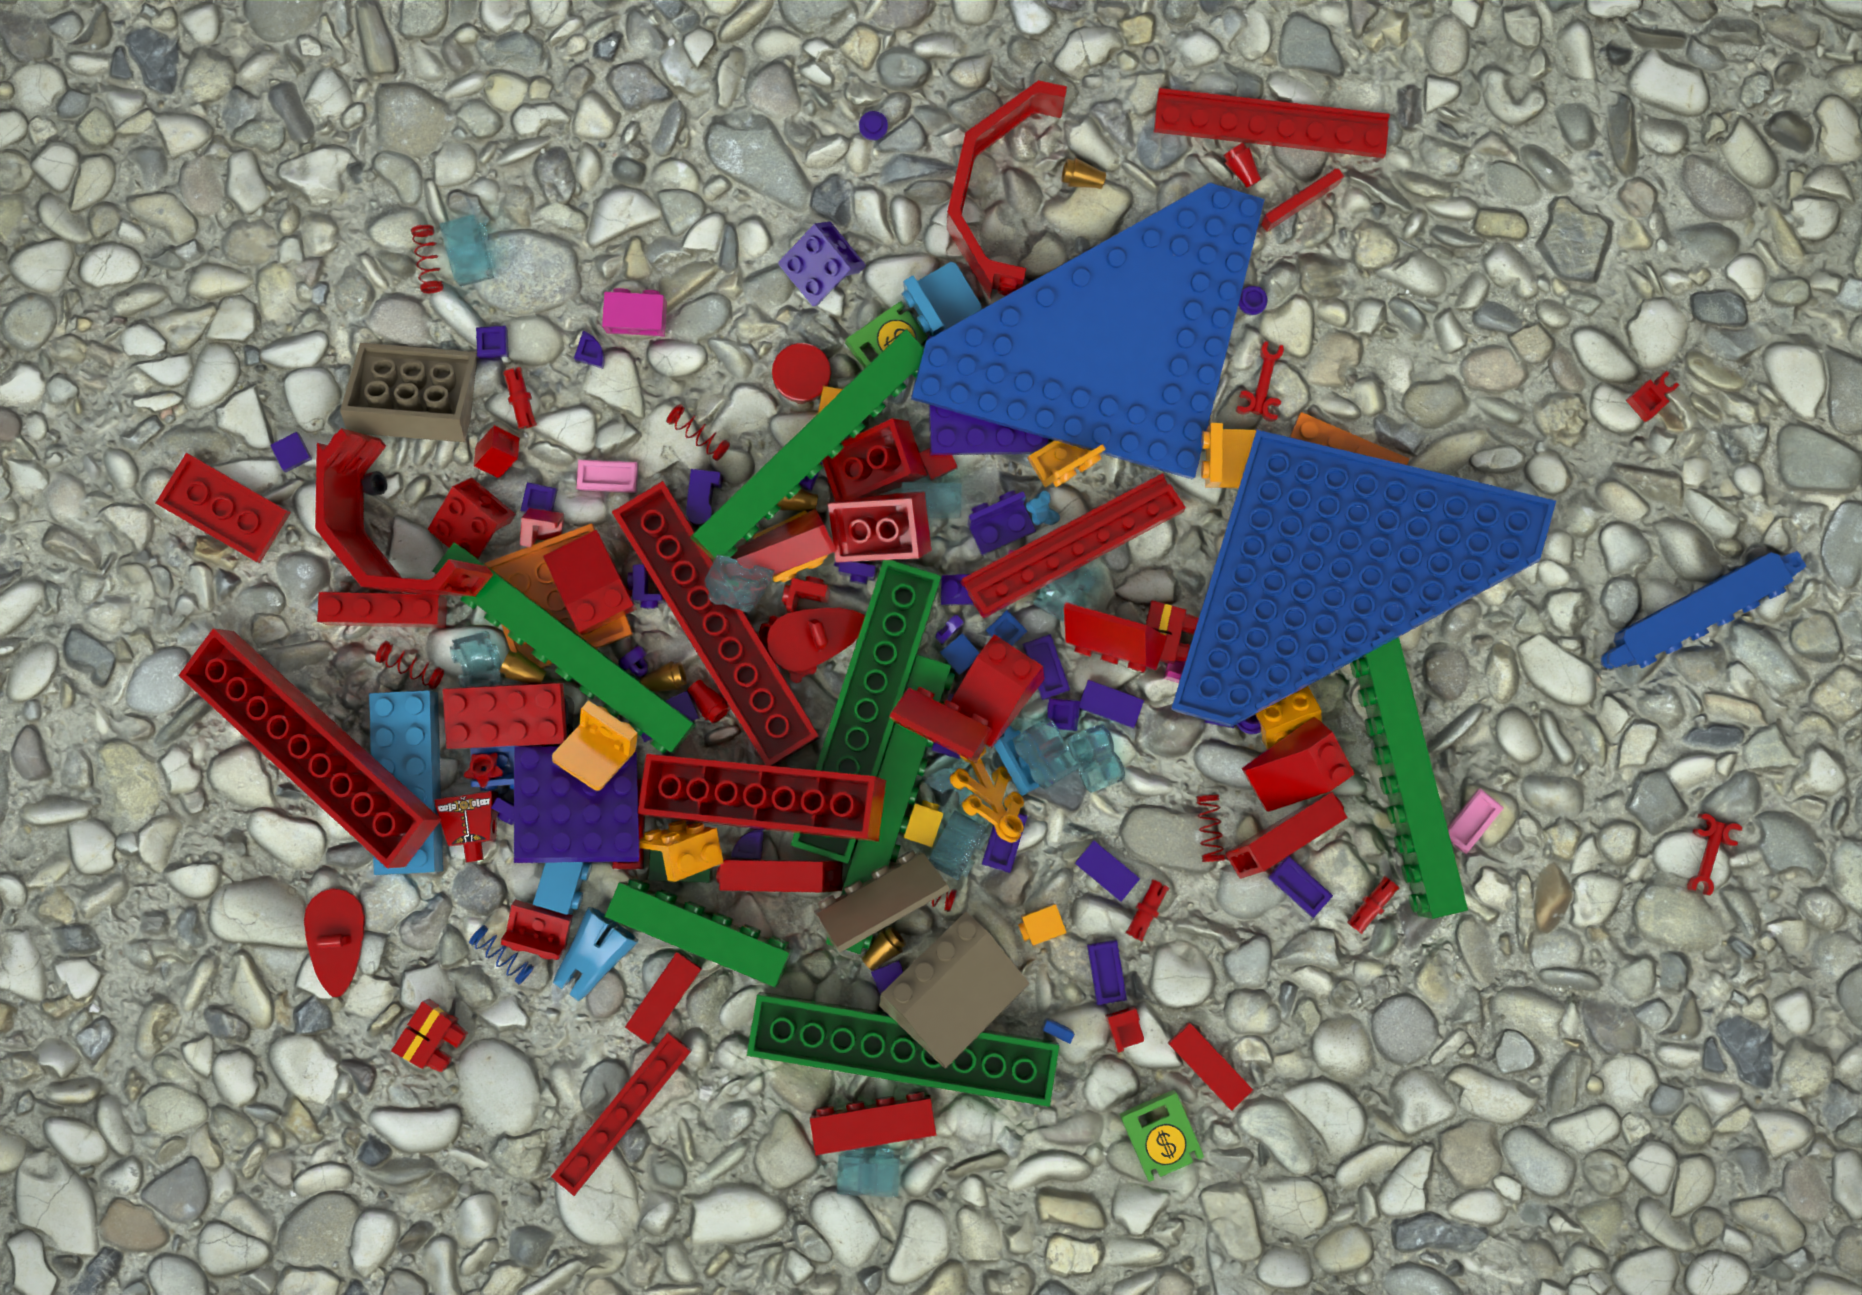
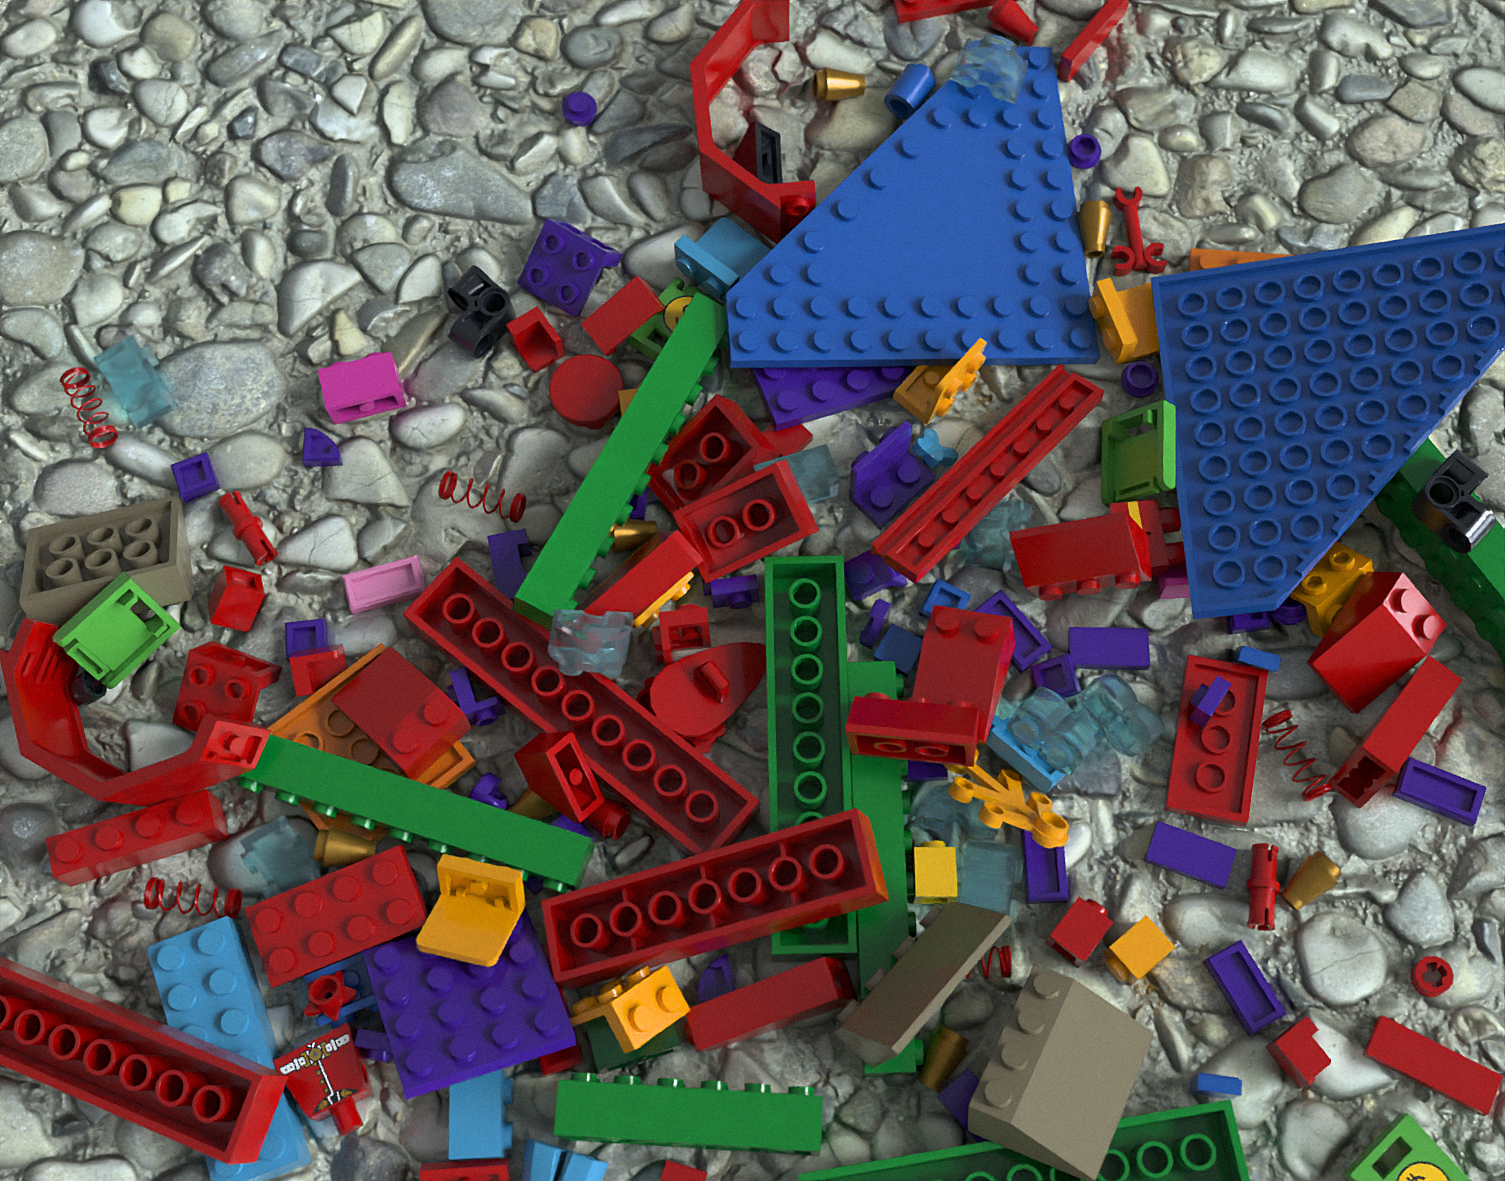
camera: 15 degrees left, 15 degrees down
none -> bright green container [53,571,181,689]
none -> black piece [447,265,516,359]
none -> red panel [506,306,565,373]
none -> red slope [513,731,606,823]
none -> red hinge [581,276,666,356]
none -> black slope [732,120,783,184]
none -> blue brick [884,63,936,120]
none -> clear light blue cylinder [949,34,1028,104]
none -> red brick [1044,897,1113,968]
none -> pearl gold cone [1076,201,1112,258]
none -> bright green container [1101,399,1176,508]
none -> dark purple plate [1120,361,1159,398]
none -> red plate [1163,655,1268,827]
none -> dark purple plate [1189,675,1231,728]
none -> blue tile [1233,646,1282,672]
none -> pearl gold cone [1279,851,1342,912]
none -> red bush [1410,956,1454,997]
none -> black piece [1411,449,1496,554]

